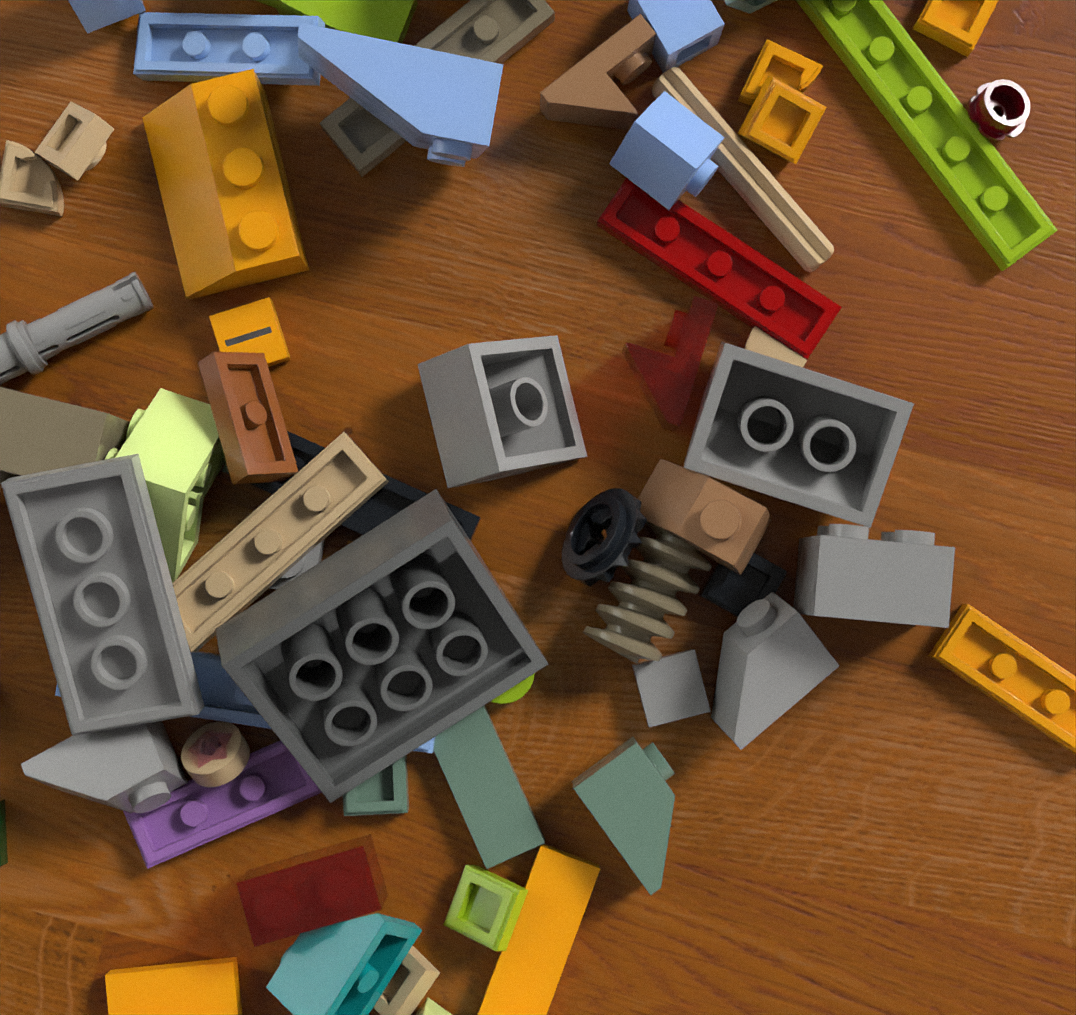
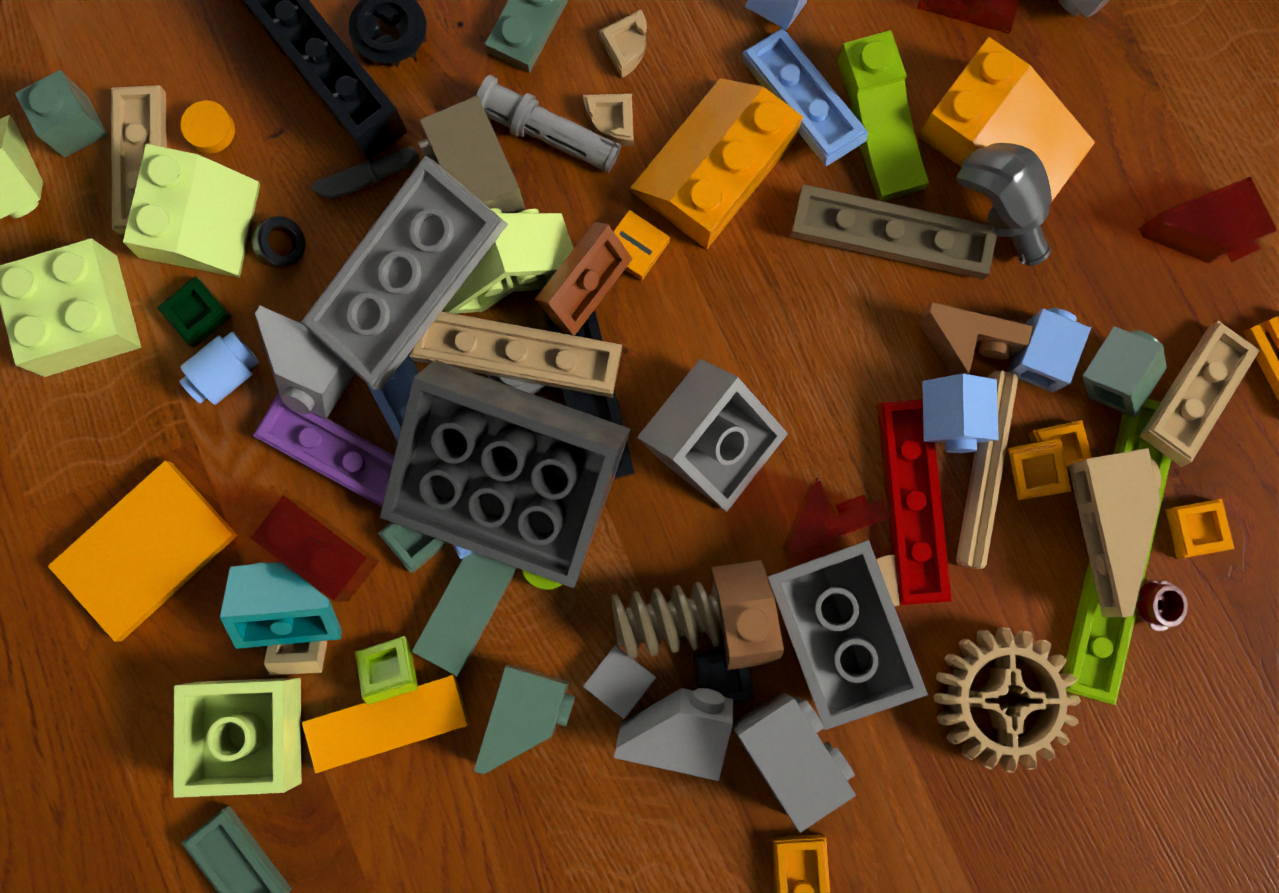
camera: 55 degrees right, 5 degrees down
tan plate [35,102,114,181] -> none
tan tile [181,721,250,787] -> none
light blue slope [297,23,504,167] -> none
black gear [562,488,647,587] -> none
none -> light blue brick [179,331,260,405]
none -> tan tile [583,94,634,147]
none -> tan gear [933,627,1081,773]
none -> tan slope [1068,448,1161,617]

